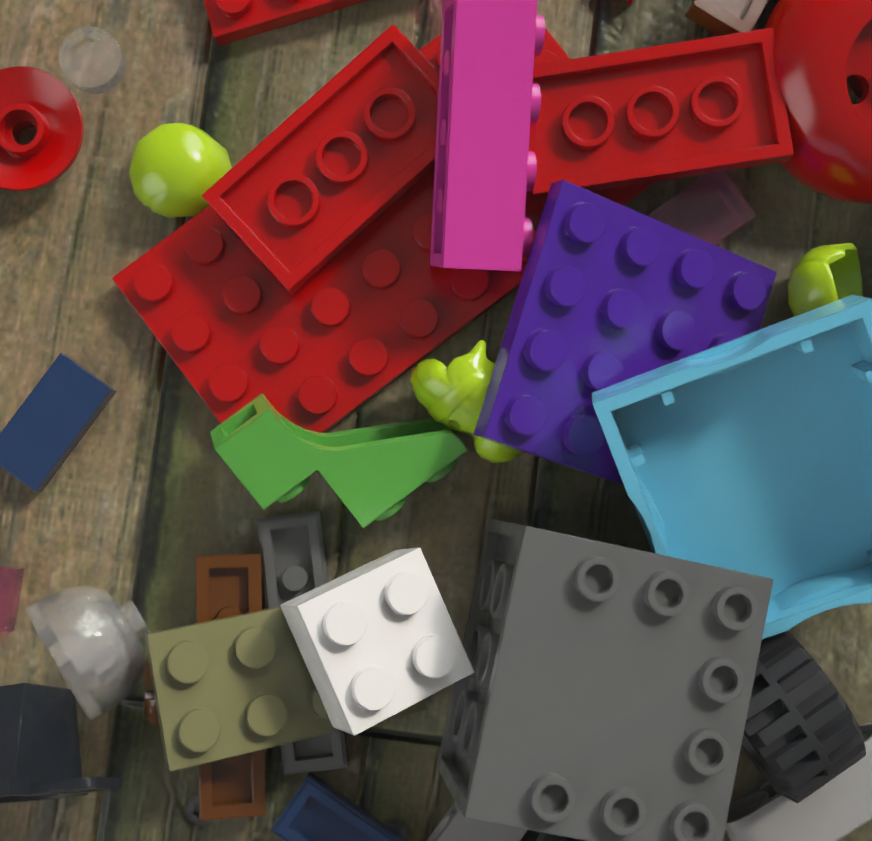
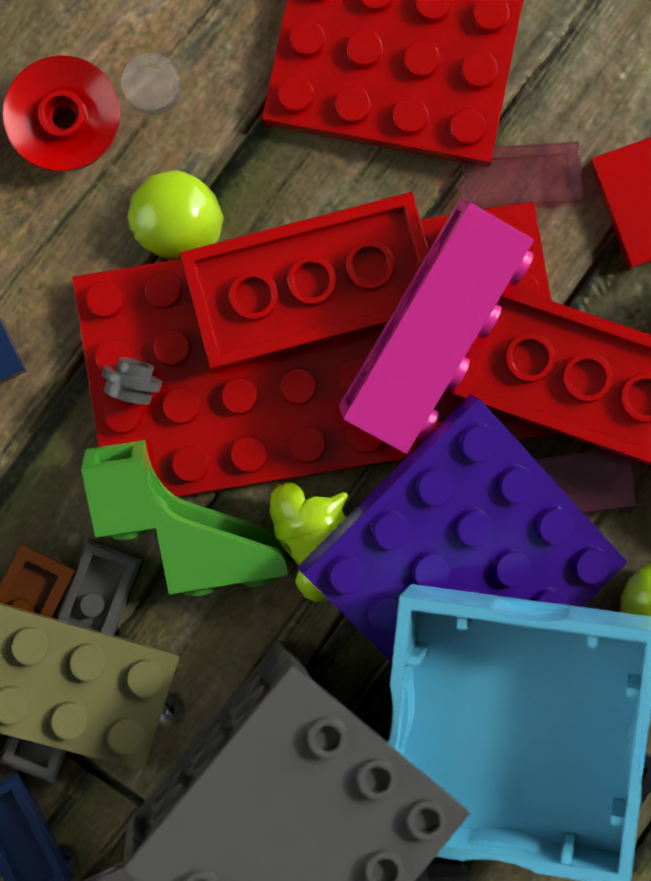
camera: 30 degrees right, 0 degrees up
white brick [280,548,474,736] -> none
none -> dark grey plate [102,357,162,405]

